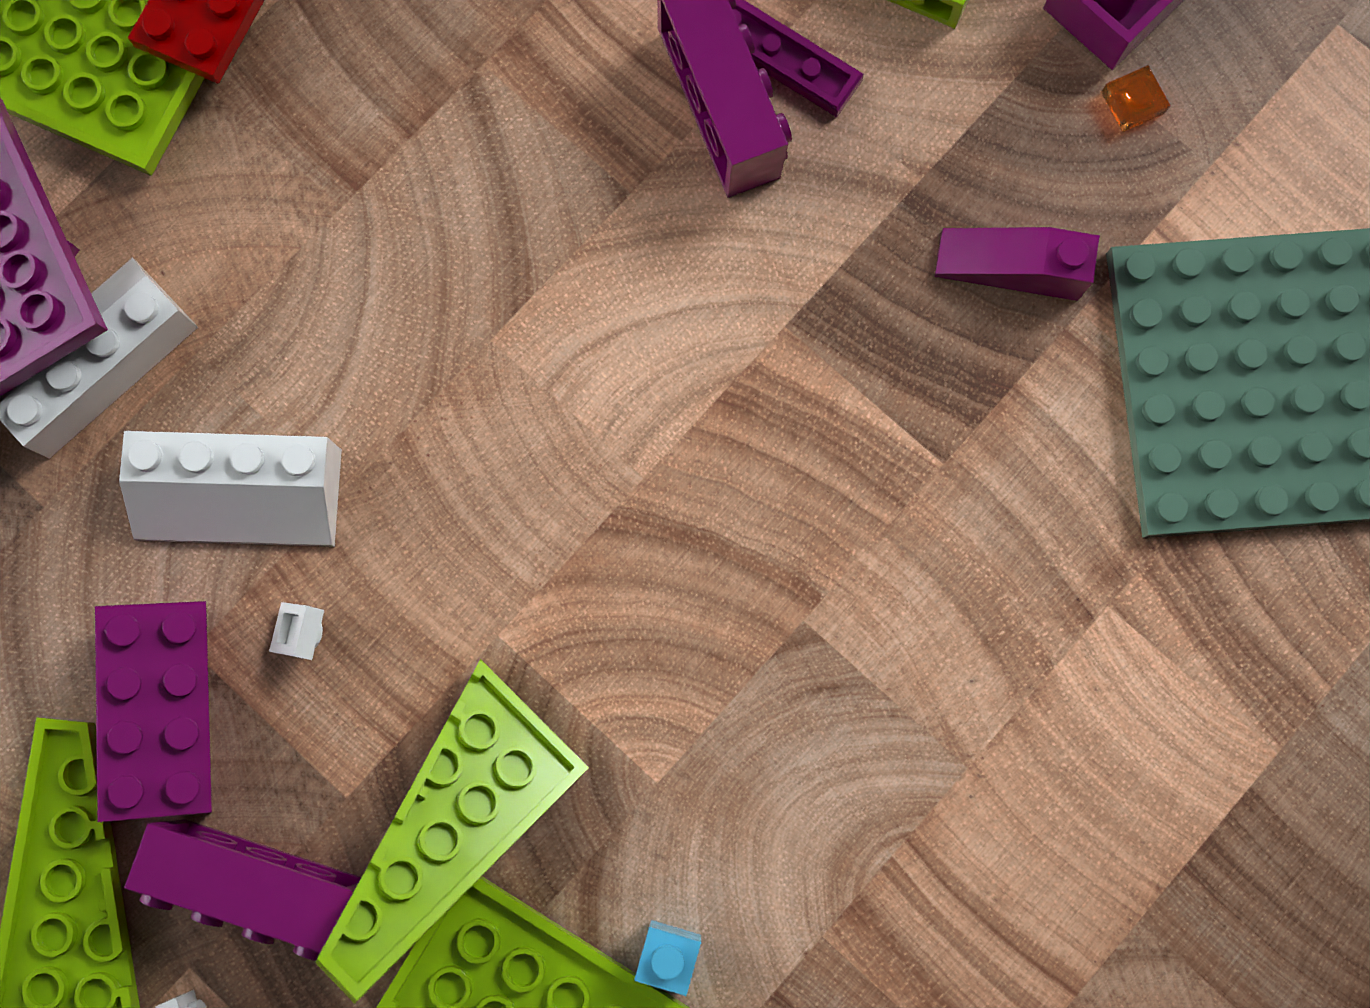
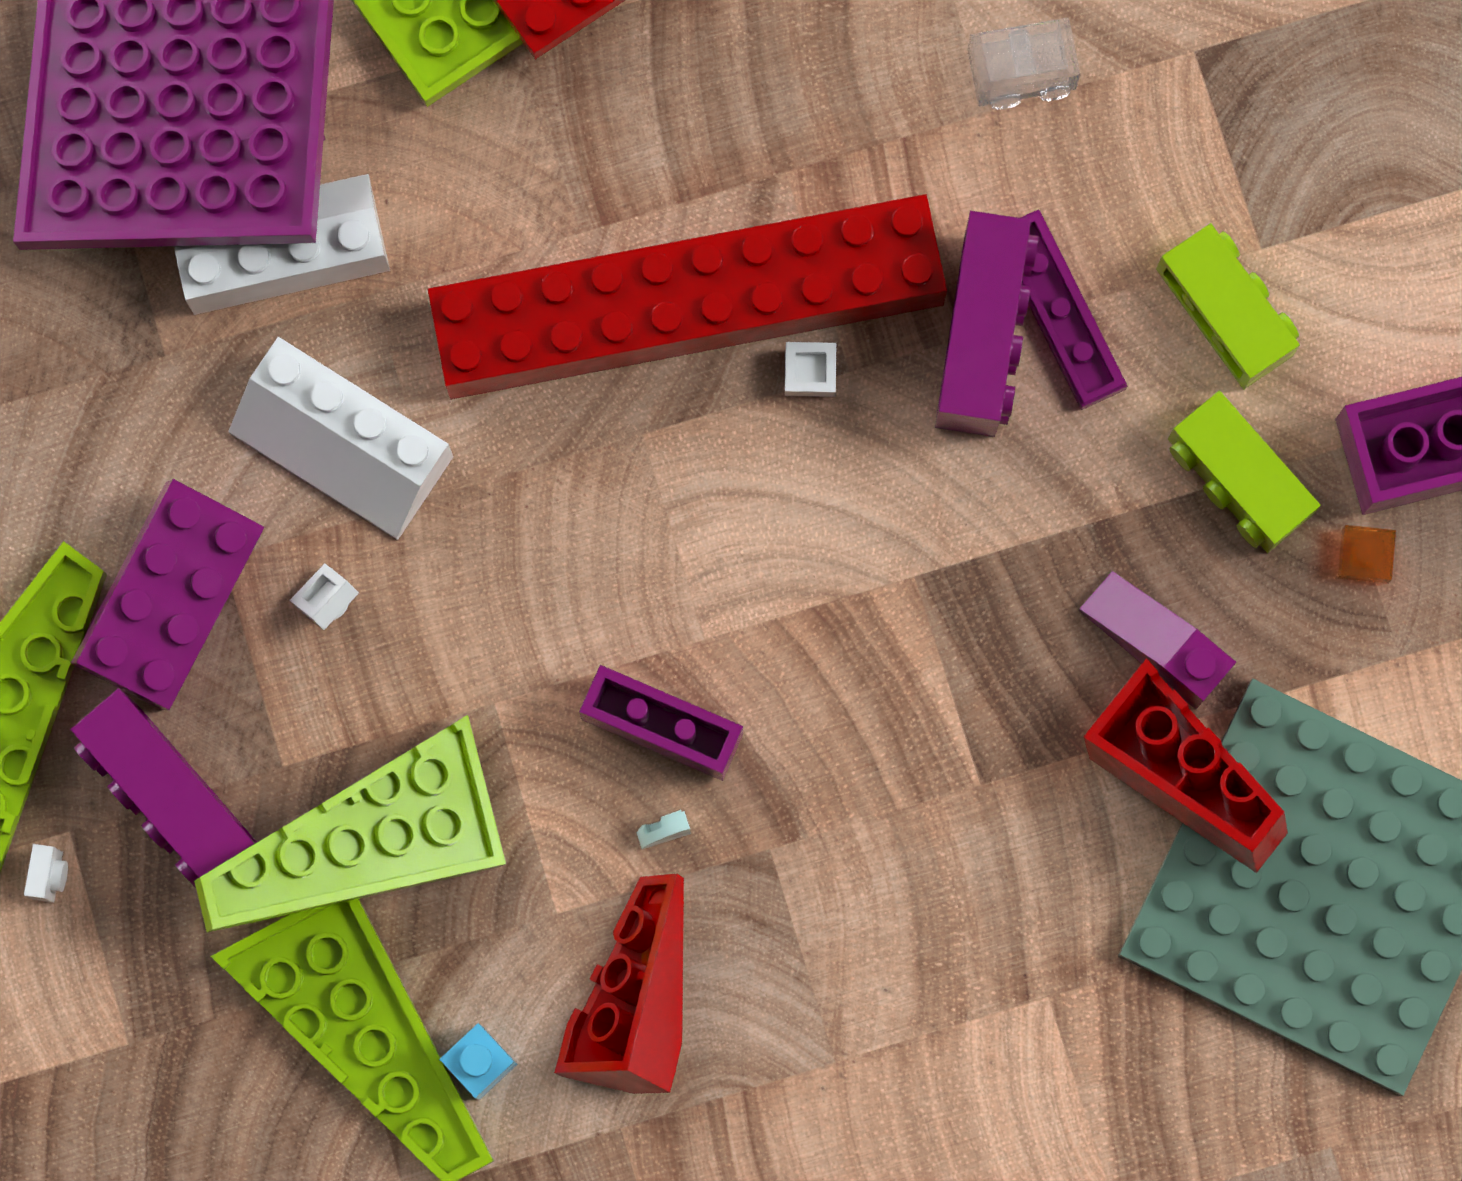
camera: 30 degrees right, 0 degrees up
none -> red brick [428,194,947,400]
none -> red wedge [554,874,684,1094]
none -> magenta brick [579,665,743,781]
none -> light aqua tile [636,810,691,849]
none -> white plate [785,342,836,397]
none -> red wedge [1084,658,1288,873]
none -> lime brick [1168,390,1321,554]

